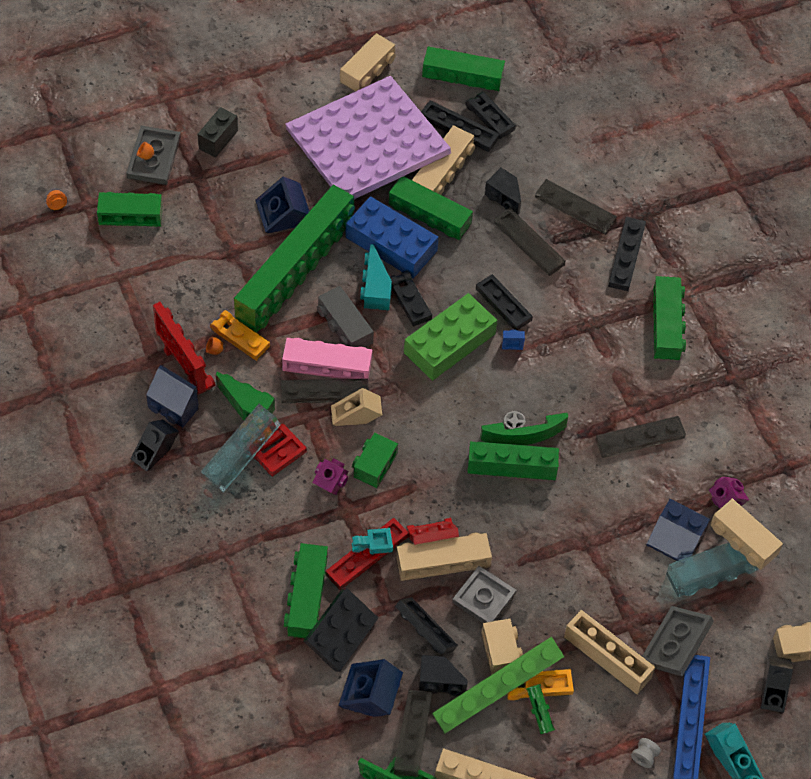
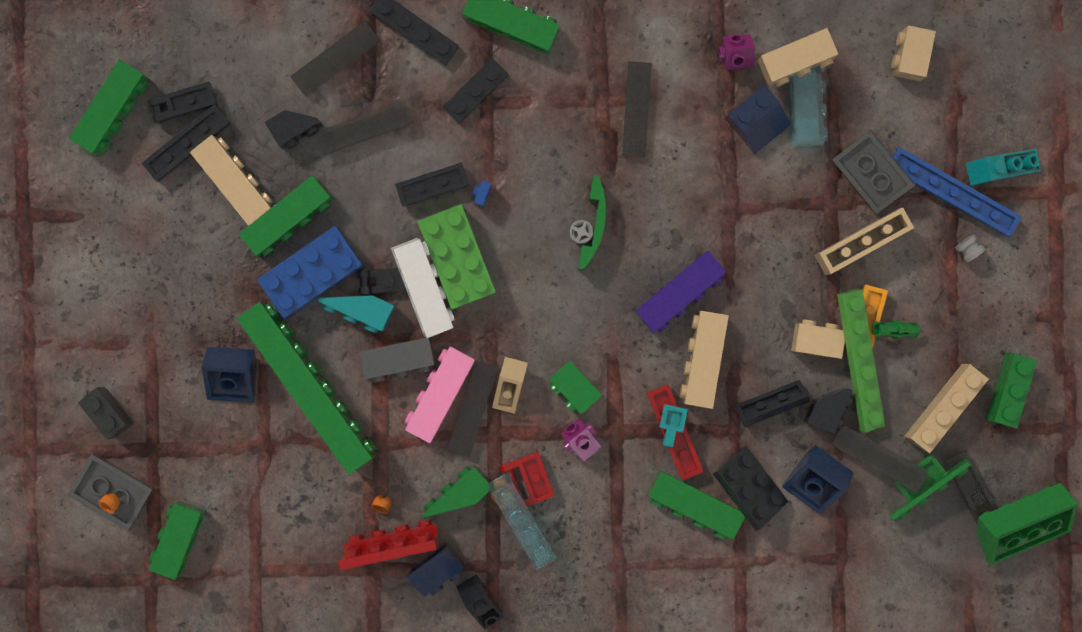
camera: 65 degrees left, 30 degrees up
orange plate [46,190,67,210] -> none
light orange plate [210,310,270,361] -> none
lavender plate [286,76,451,199] -> none
tan brick [340,33,396,91] -> none
red plate [406,518,459,545] -> none
flat silver plate [452,566,517,623] -> none
green brick [467,441,559,480] -> none
black slope [760,655,793,713] -> none
none -> white brick [391,238,454,338]
none -> black plate [443,58,509,125]
none -> dark purple brick [634,251,726,333]

